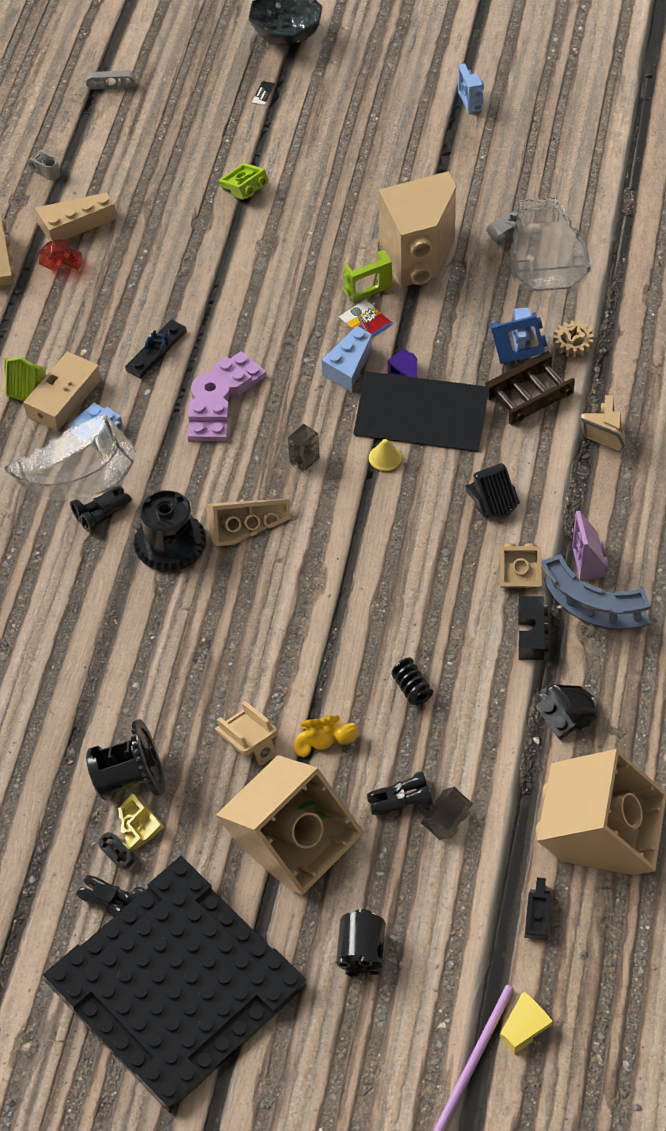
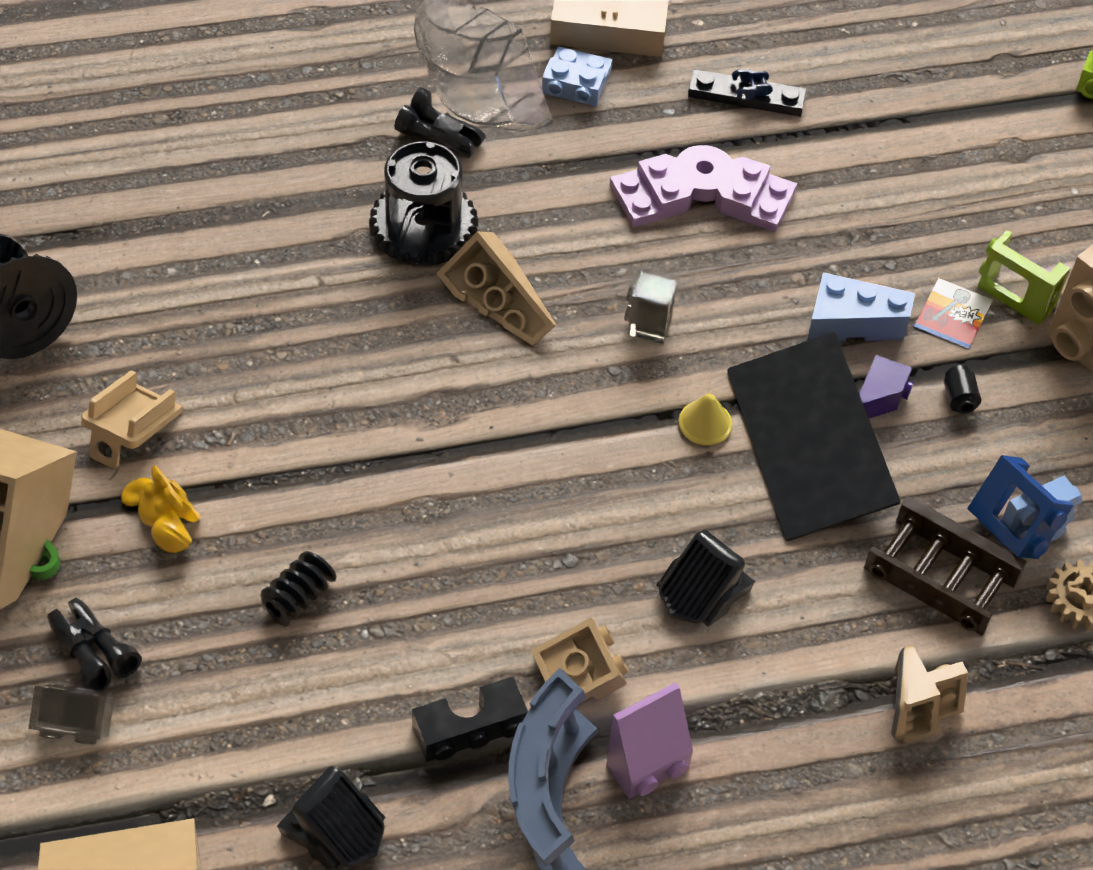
camera: 60 degrees right, 0 degrees up
none -> black brick [944,365,982,414]

